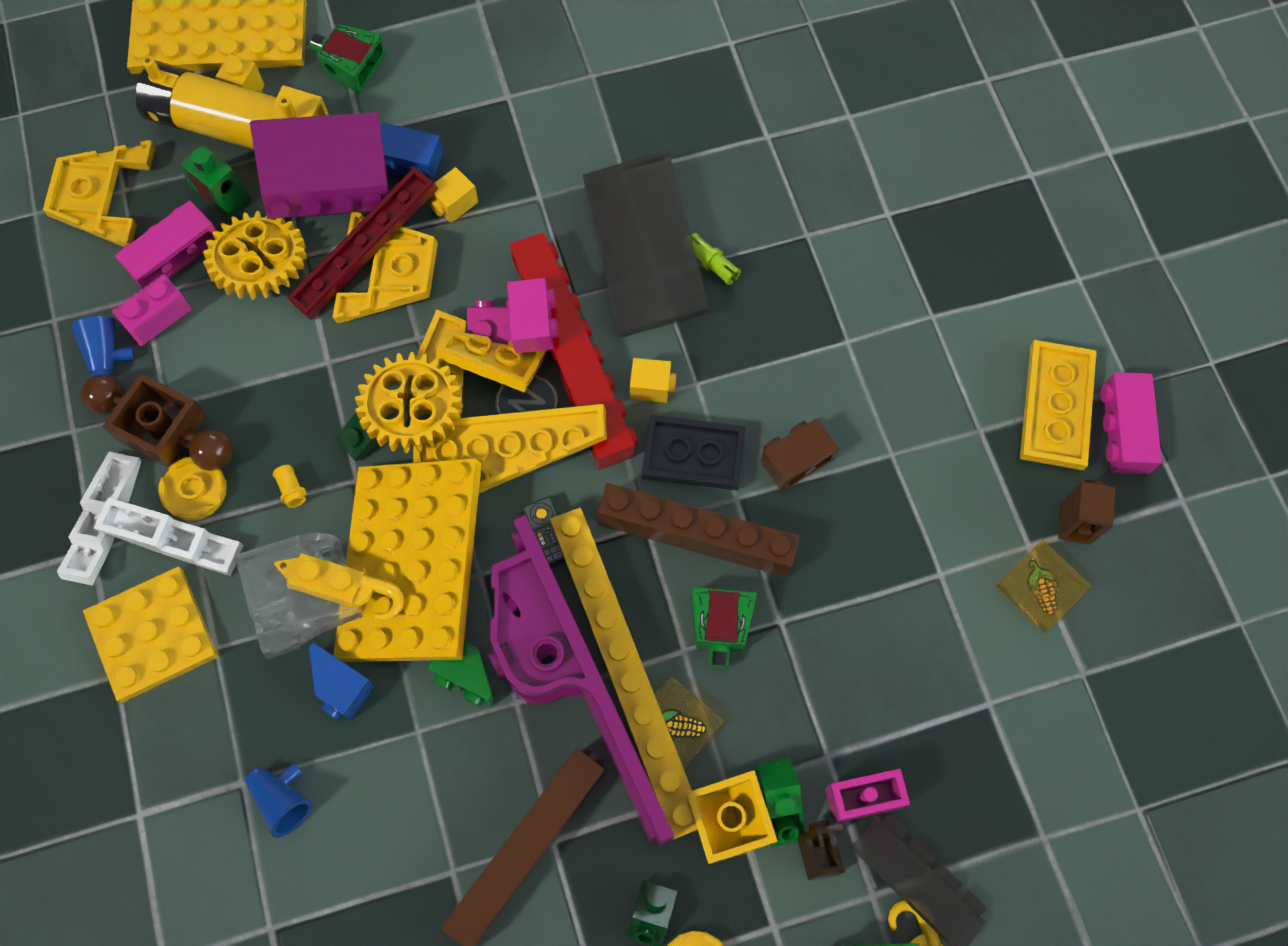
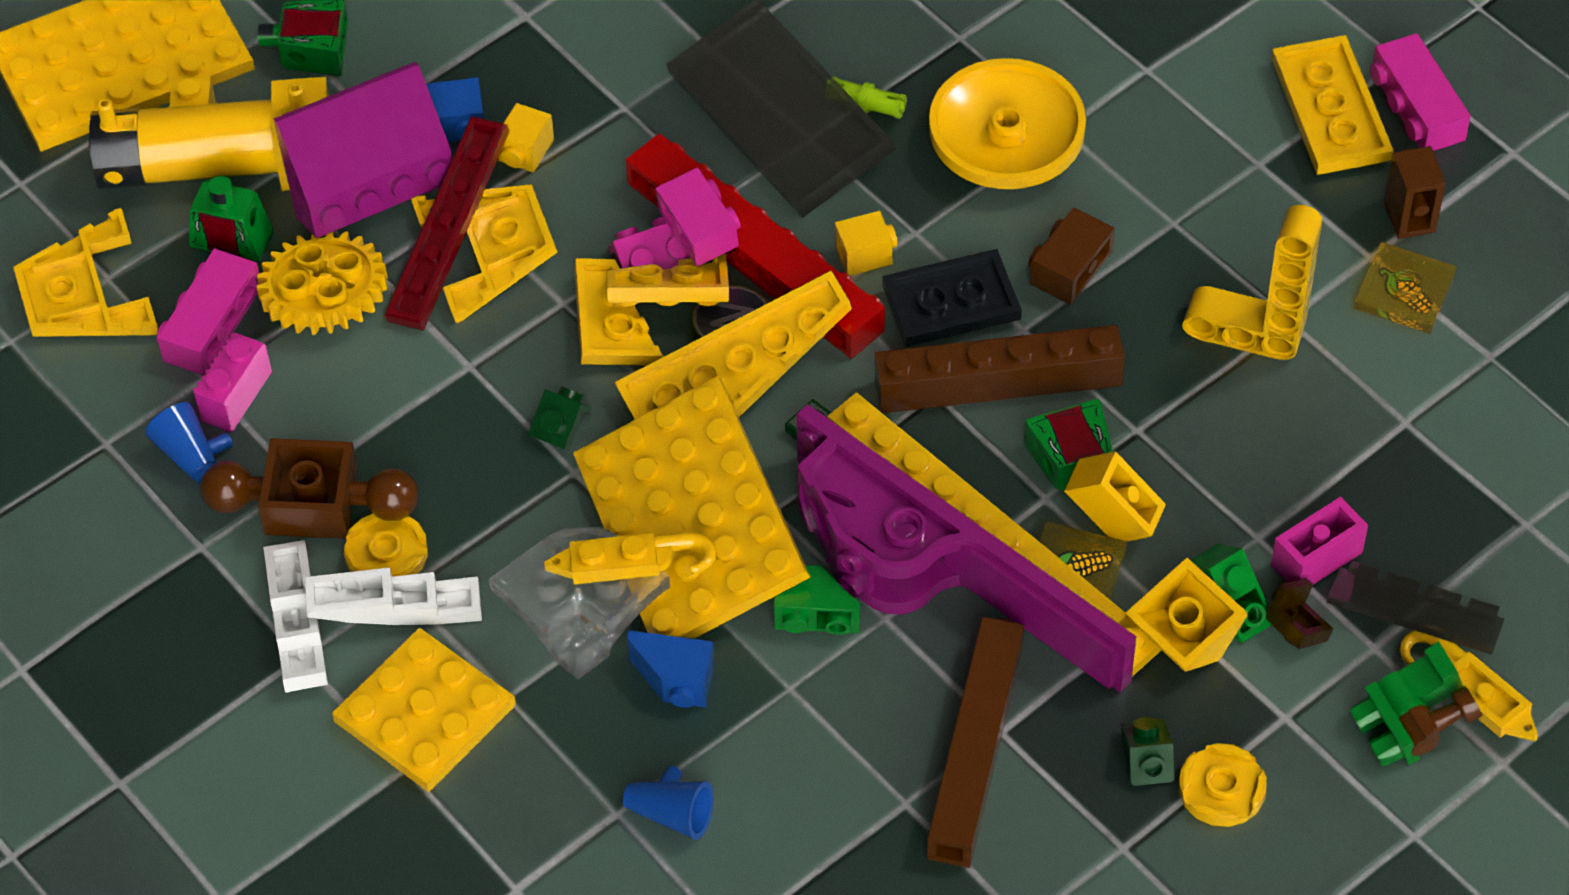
camera: 20 degrees left, 15 degrees down
yellow pin [273,465,307,508] -> none
yellow gear [355,352,463,453] -> none
none -> yellow dish [929,58,1086,189]
none -> yellow brick [1064,451,1166,544]
none -> yellow beam [1182,204,1323,360]

